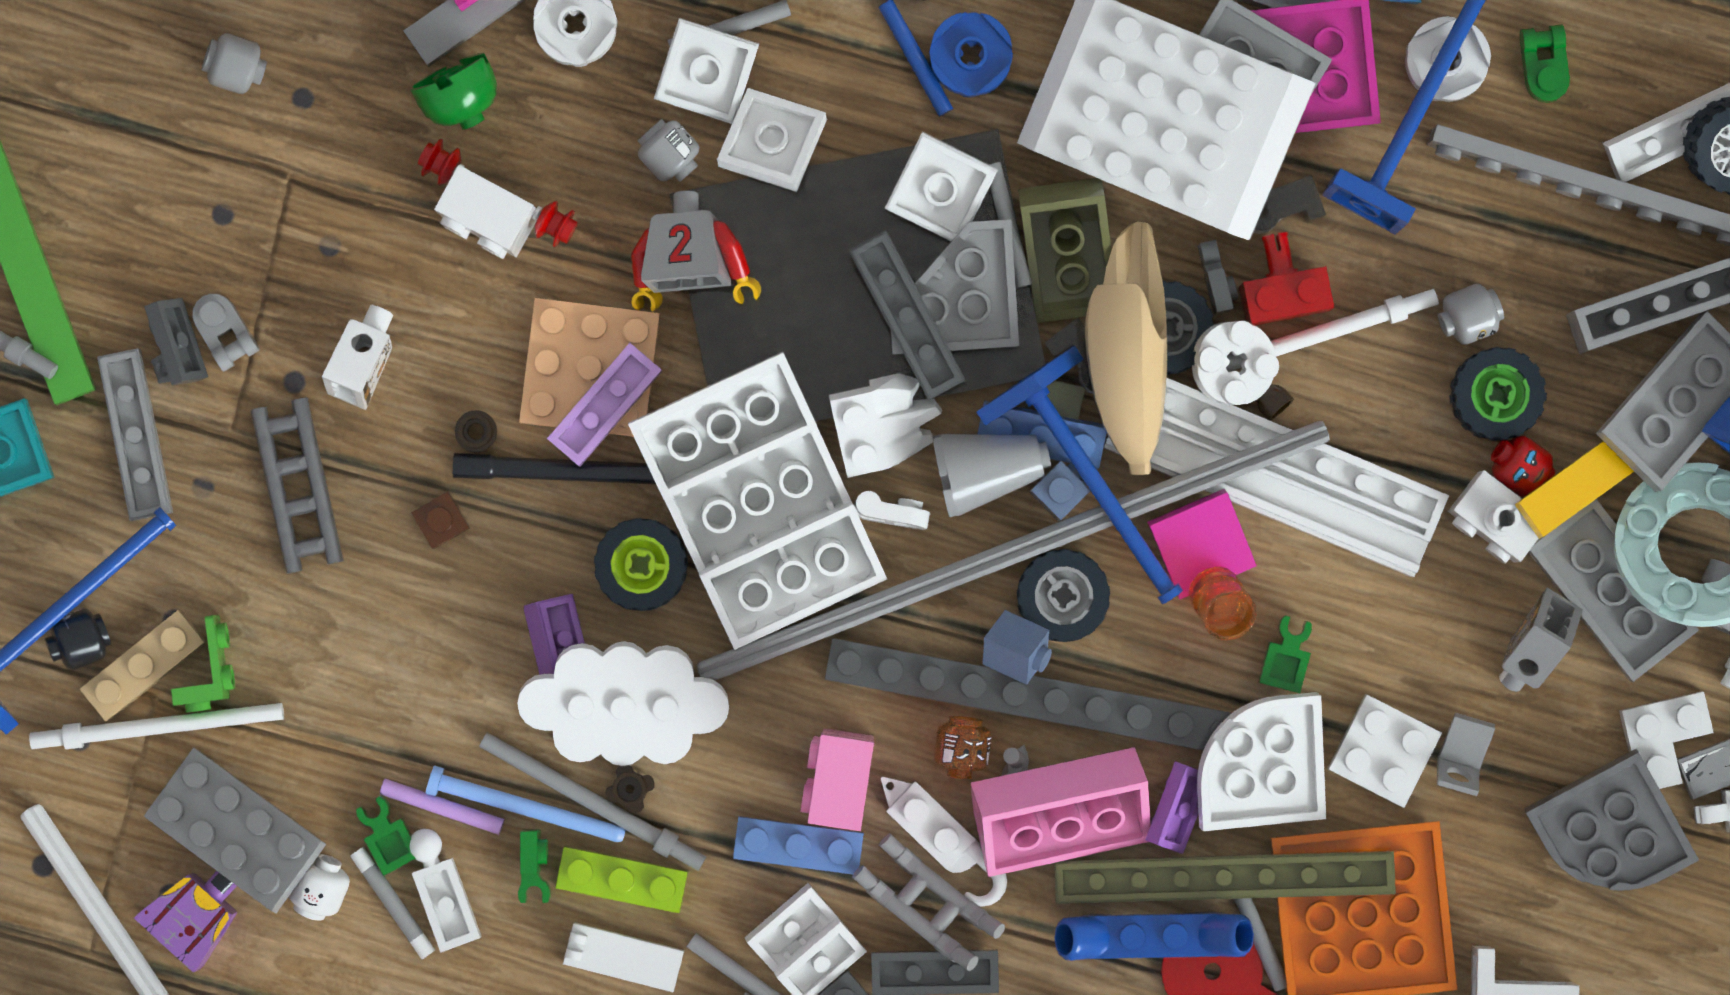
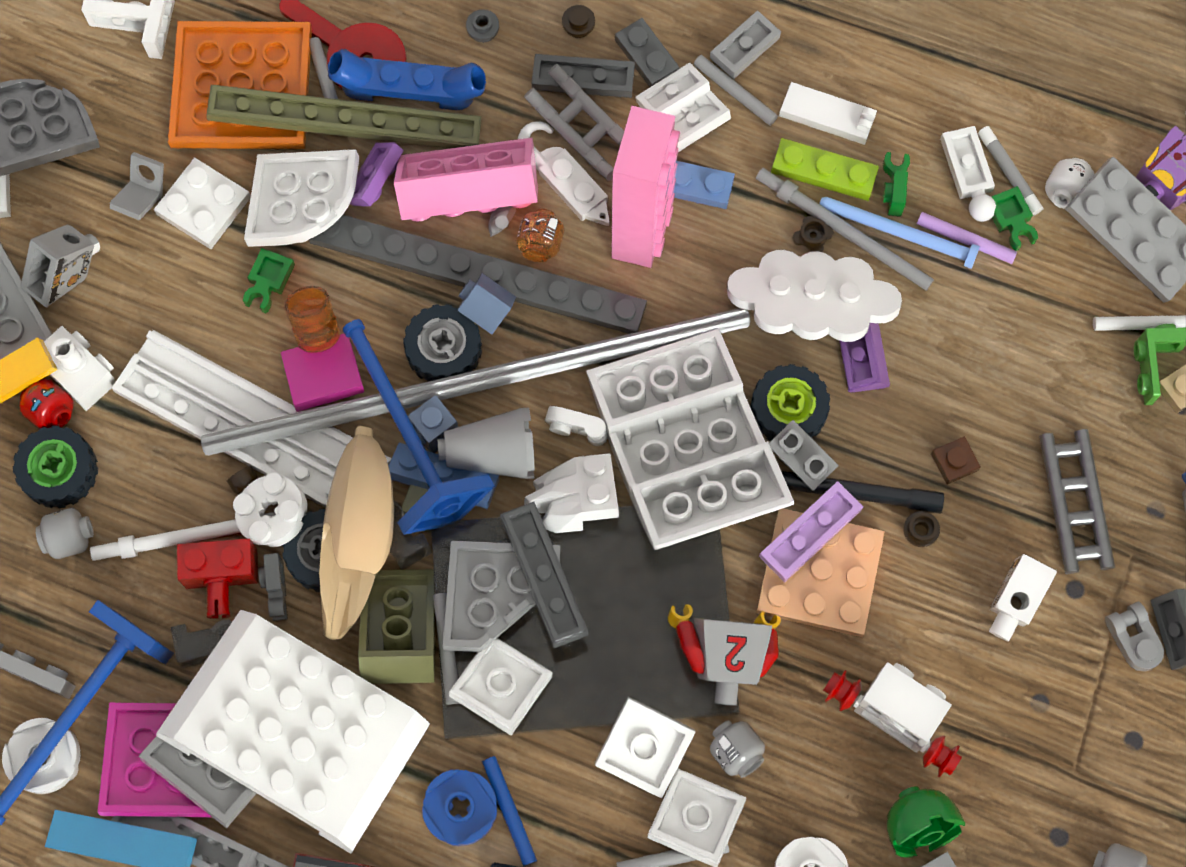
camera: 175 degrees left, 15 degrees down
none -> light grey hips [769,420,839,491]

